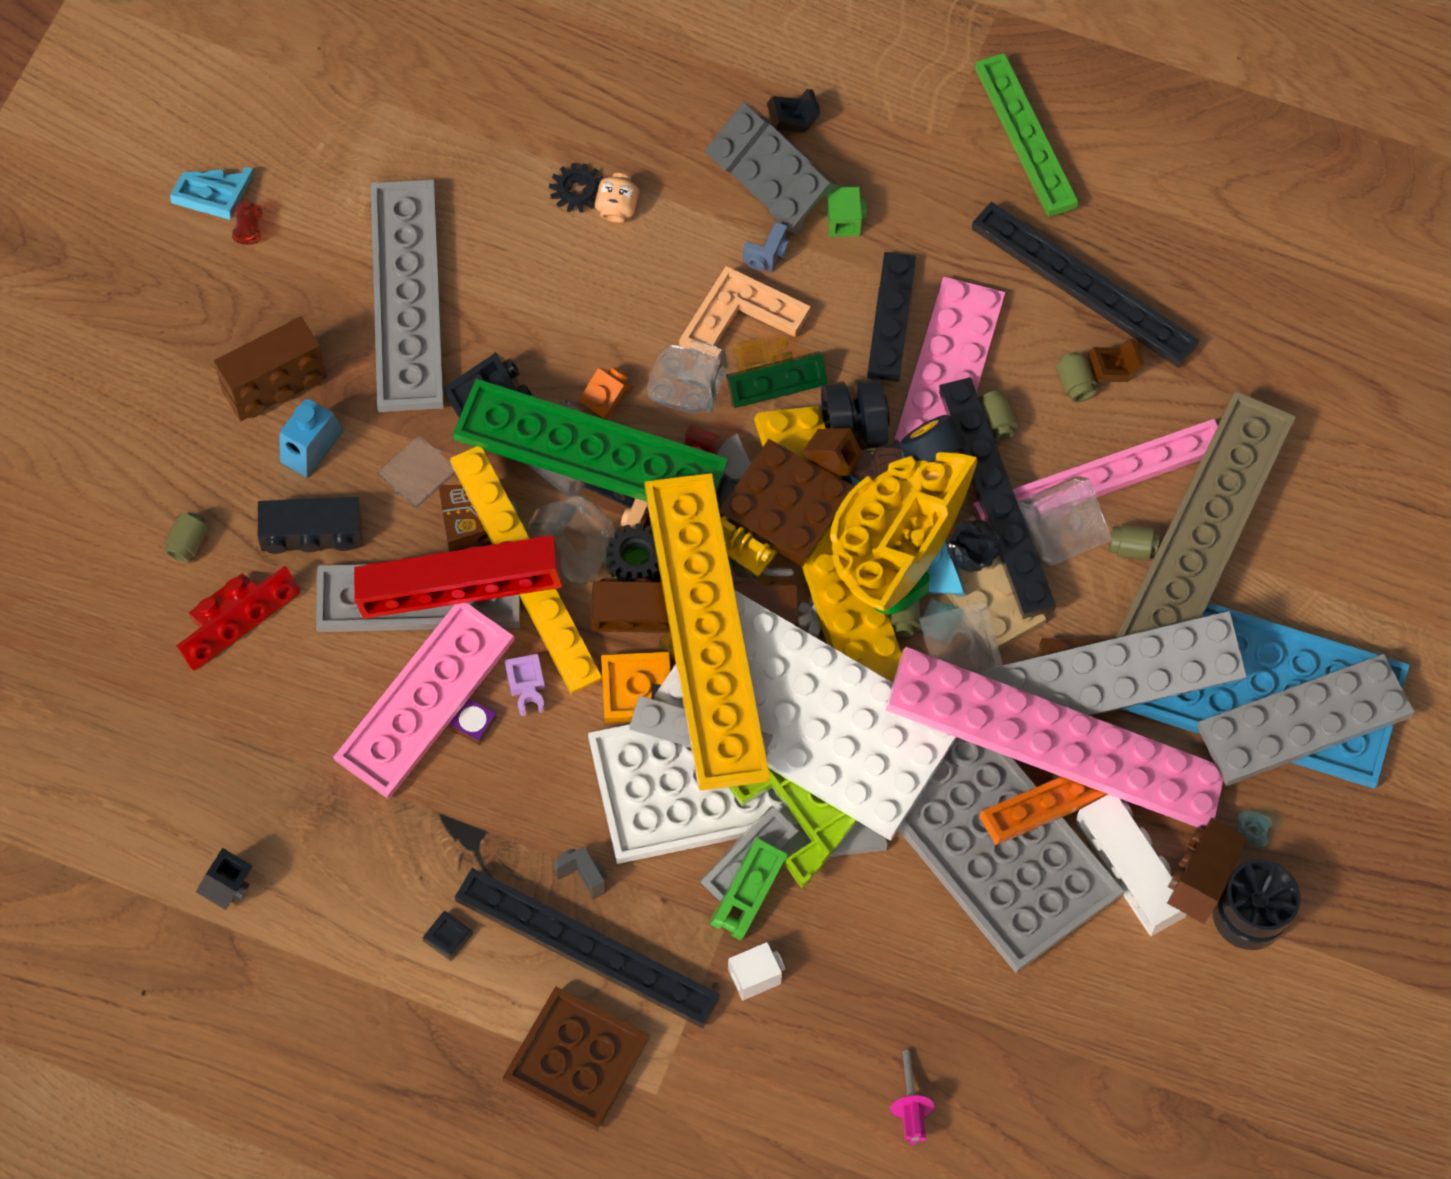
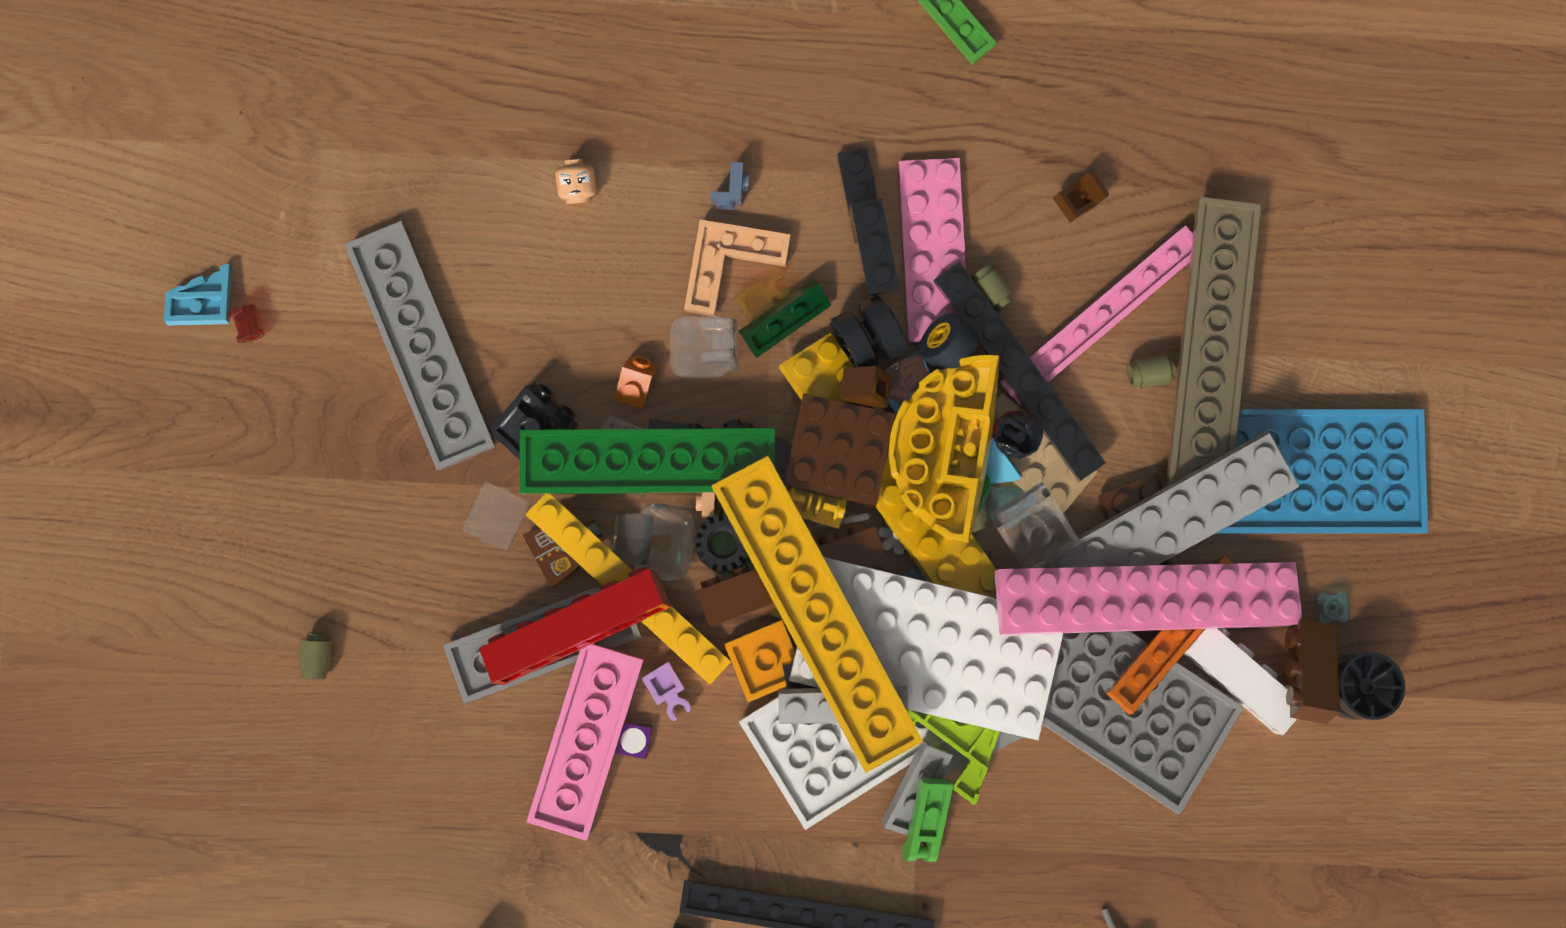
camera: 20 degrees left, 20 degrees up
red bracket [176,566,300,671] -> none
reddish brown piece [214,316,327,422] -> none
black brick [257,497,362,554] -> none
dark azure torso [279,399,343,478] -> none
black gear [549,163,604,213] -> none
dark grey bracket [554,847,608,899] -> none
clear red plate [685,424,721,455] -> none
dark grey piece [705,102,839,235] -> none
light grey tile [717,434,751,483] -> none
white brick [728,942,785,1001] -> none
black bracket [767,89,820,132] -> none
bright green brick [826,185,867,237] -> none
black plate [971,201,1199,368] -> none
clear brick [1018,476,1112,566] -> none
olive brick [1056,352,1097,403] -> none
light grey plate [1197,654,1414,786] -> none

